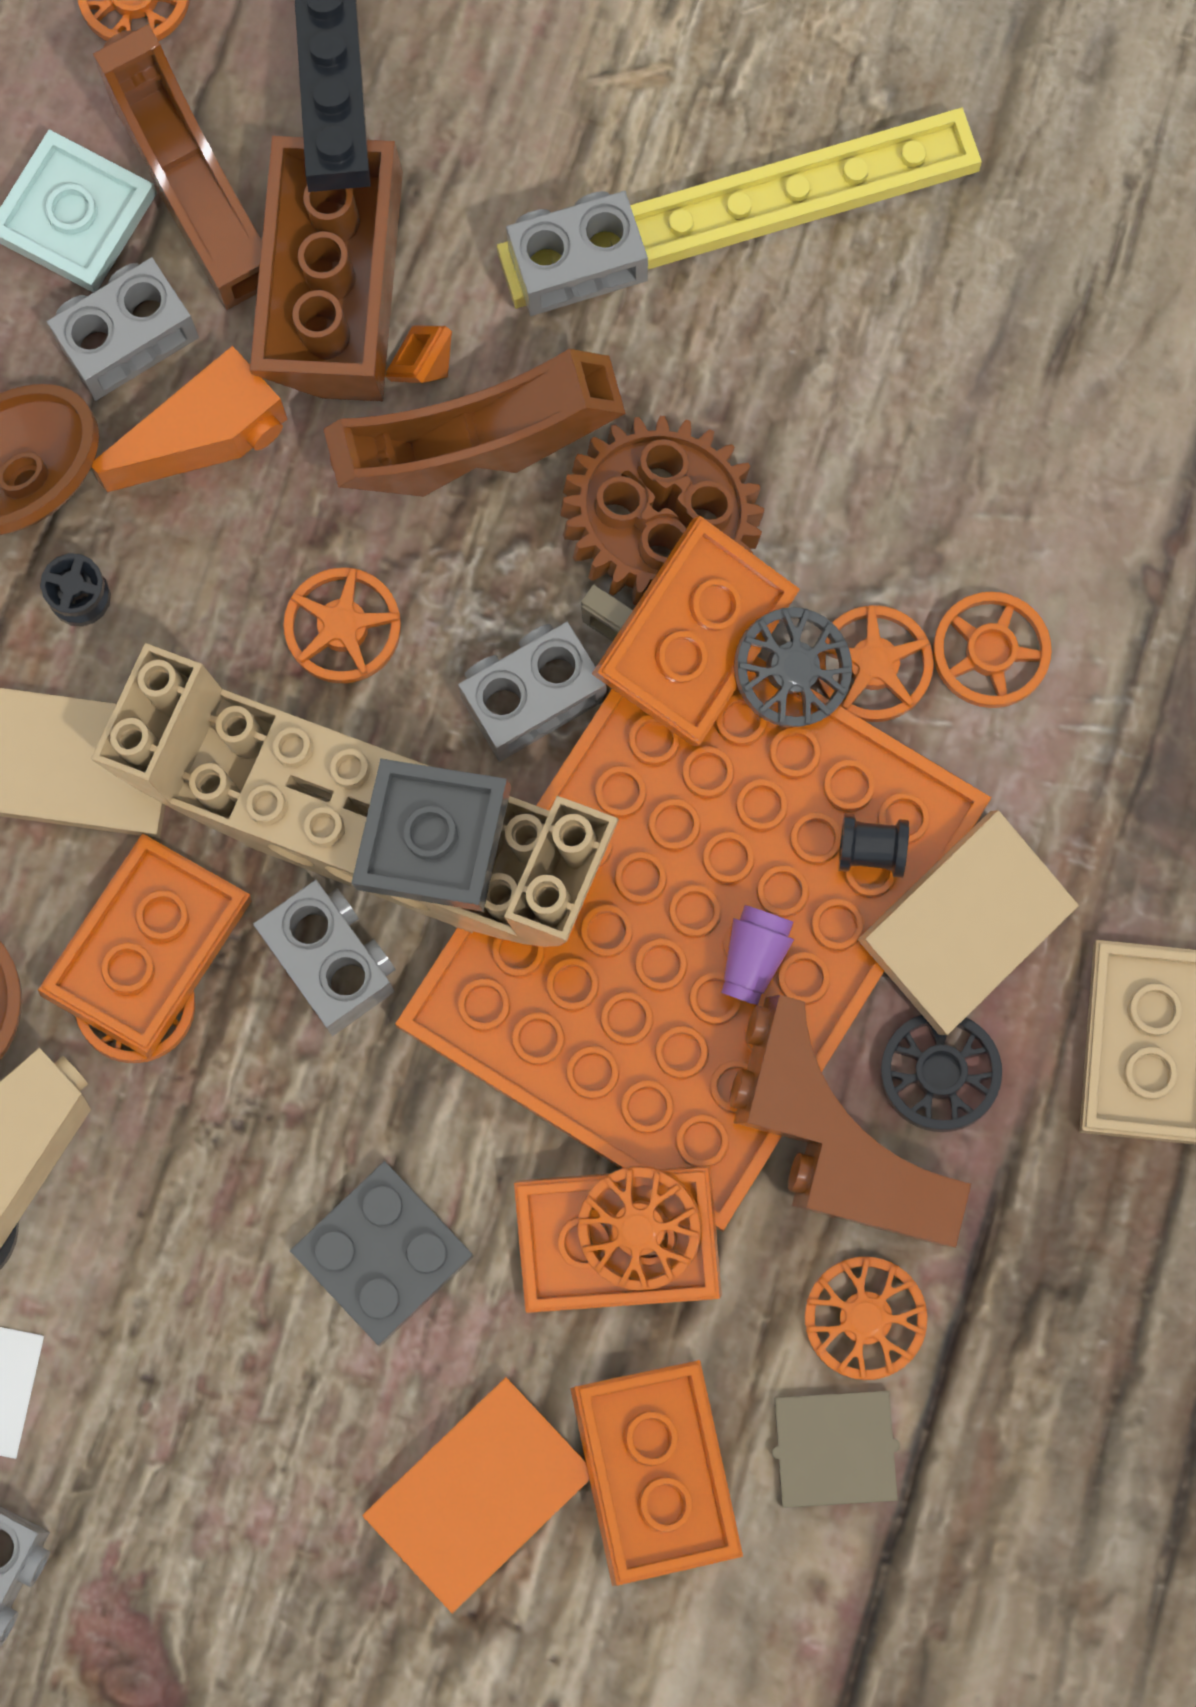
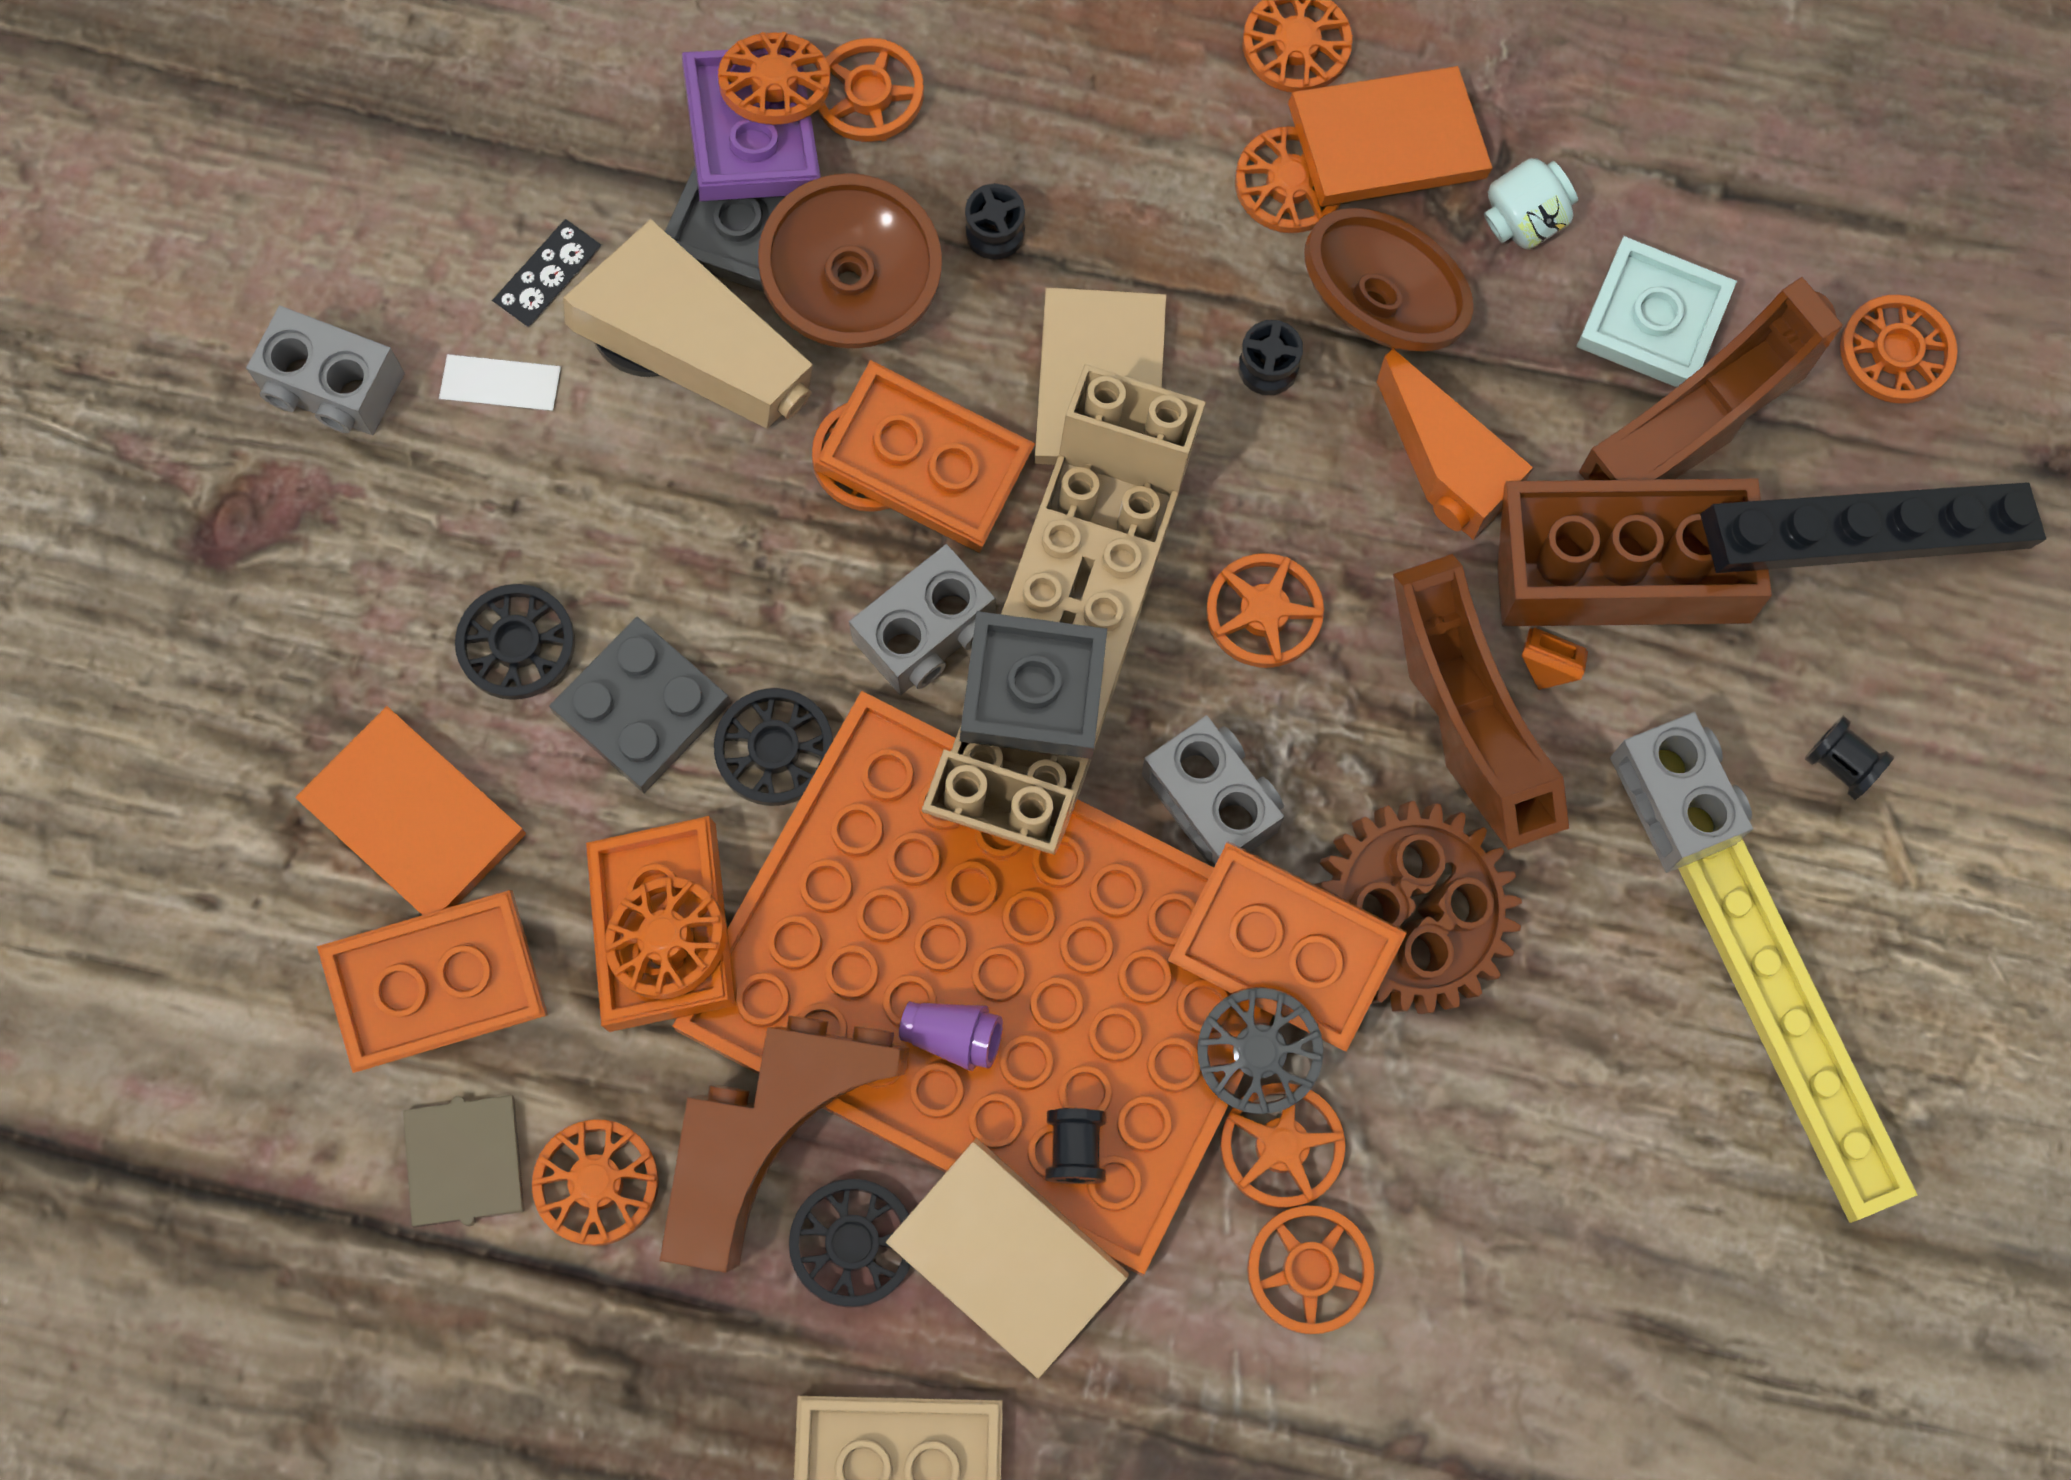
camera: 80 degrees right, 5 degrees down
light grey brick [46,257,199,401] -> none
dark tan tile [581,584,633,642] -> none
none -> black wheel [455,584,575,700]
none -> black wheel [714,688,833,806]
none -> black bush [1805,715,1894,800]

